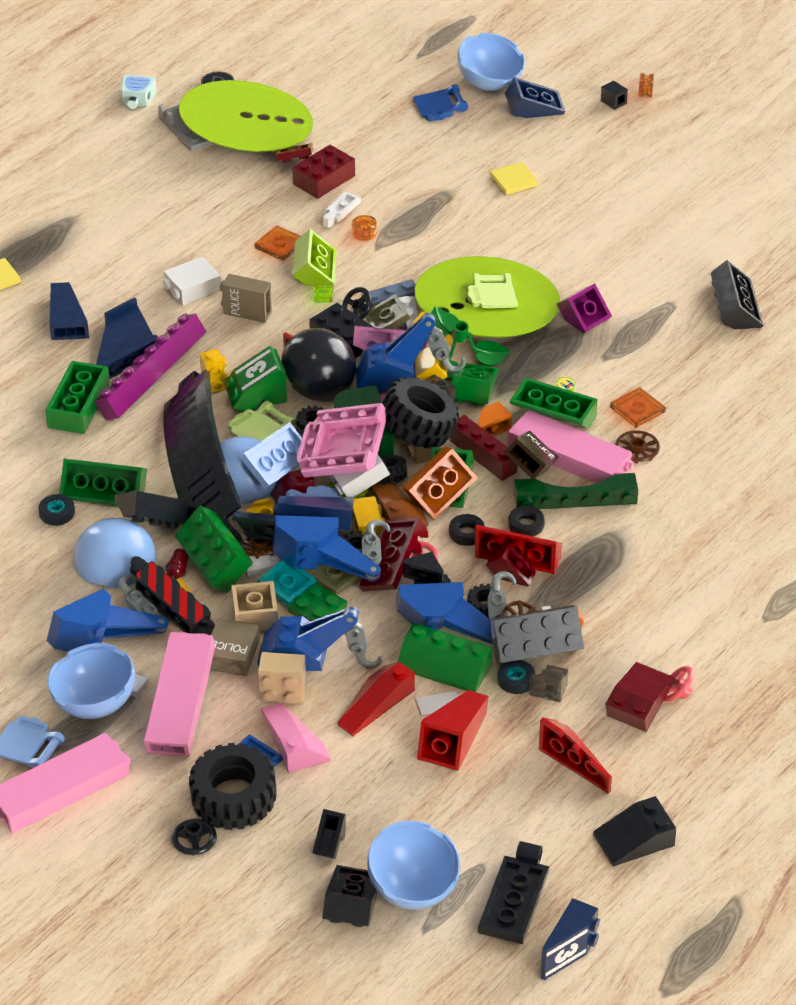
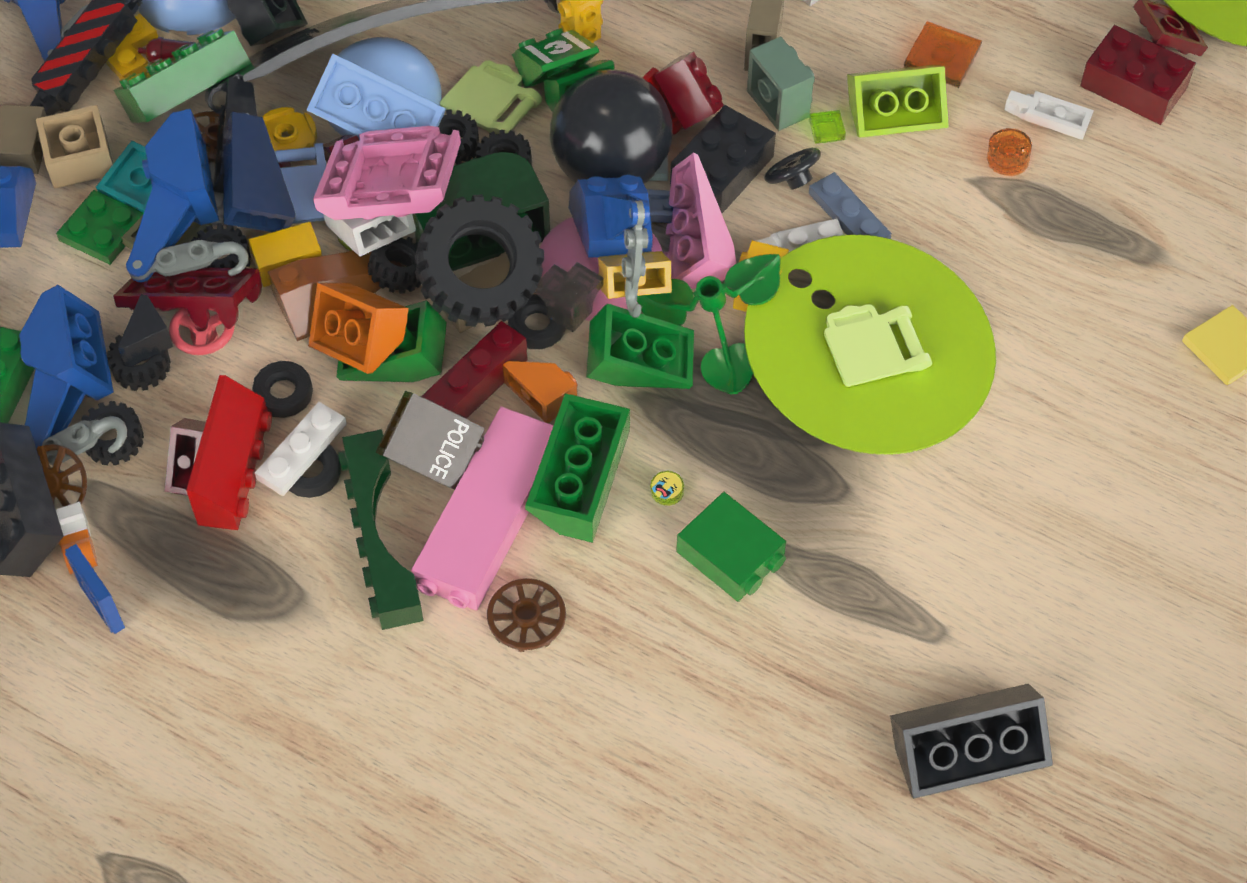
camera: 80 degrees right, 15 degrees up
olive plate [365,294,411,329] -> none
magenta slope [557,283,612,333] -> none
clear orange tile [610,387,666,428] -> none
none -> blue tile [65,544,125,634]
none -> white plate [255,402,347,496]
none -> dark red slope [654,51,724,130]
none -> green brick [676,491,786,602]
none -> sand green brick [747,36,815,131]

